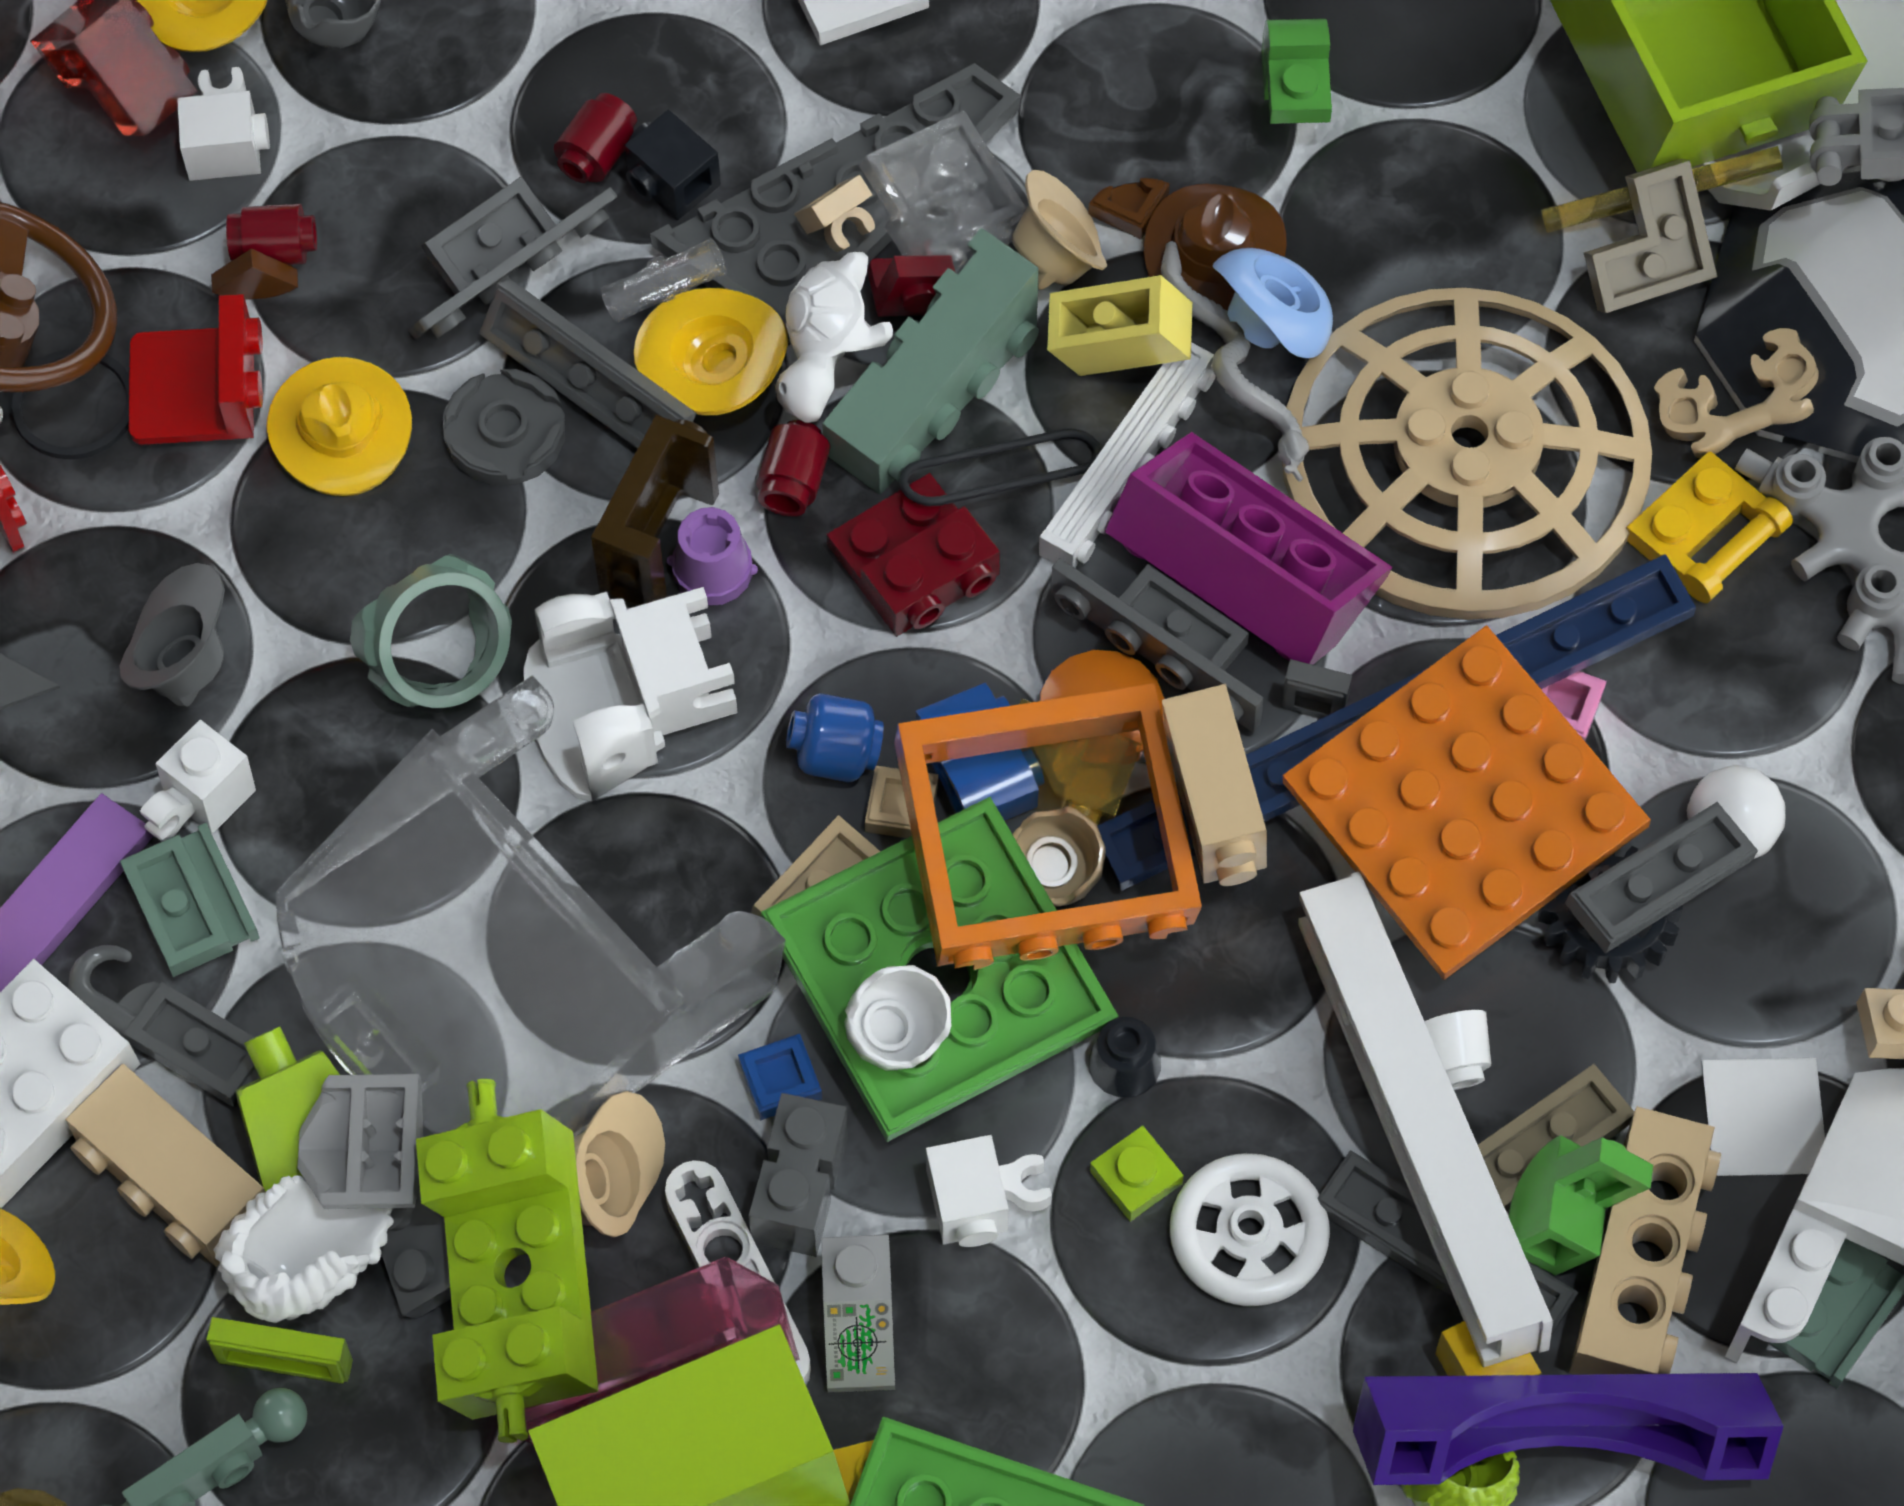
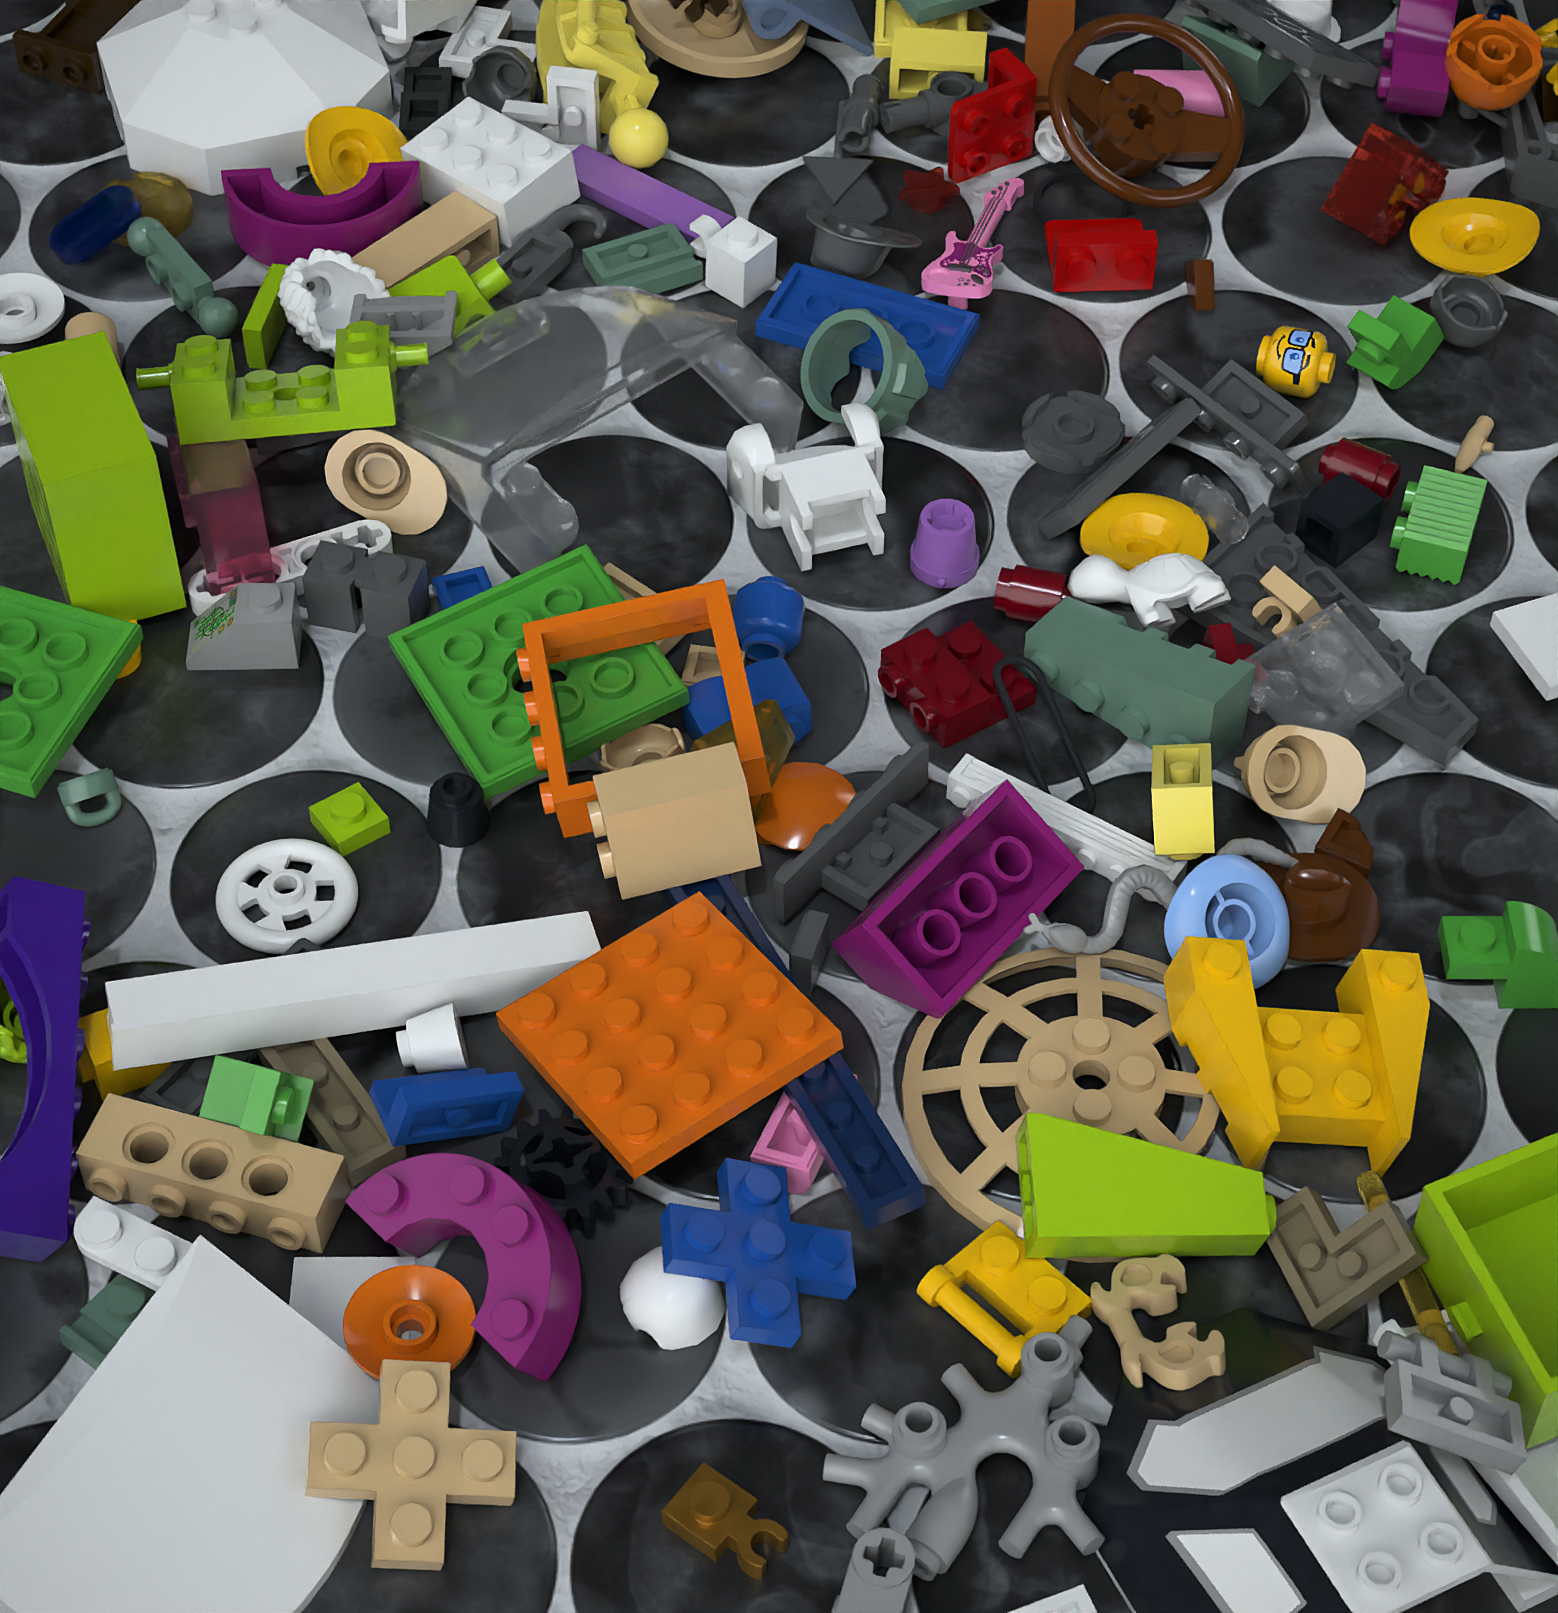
camera: 90 degrees right, 15 degrees down
white brick [177,67,270,181] -> none
dark red brick [226,204,317,265] -> none
yellow hat [267,357,412,497] -> none
dark brown panel [591,414,719,608] -> none
white hair [844,965,952,1071] -> none
white brick [926,1135,1052,1247] -> none
dark grey tile [1564,802,1758,953] -> none
none -> sand green tile [57,767,121,827]
none -> magenta brick [221,160,424,267]
none -> orange dish [343,1265,476,1380]
none -> magenta brick [345,1153,581,1382]
none -> blue panel [369,1067,524,1147]
none -> blue plate [660,1158,856,1348]
none -> blue tile [755,262,980,390]
none -> clear red plate [898,167,960,213]
none -> bright pink piece [921,178,1024,310]
none -> lime slope [1015,1113,1276,1258]
none -> yellow wedge [1163,936,1430,1177]
none -> yellow head [1256,326,1336,398]
none -> bright green brick [1346,295,1445,389]
none -> bright green brick [1390,465,1488,585]
none -> tan helmet [1455,416,1494,474]

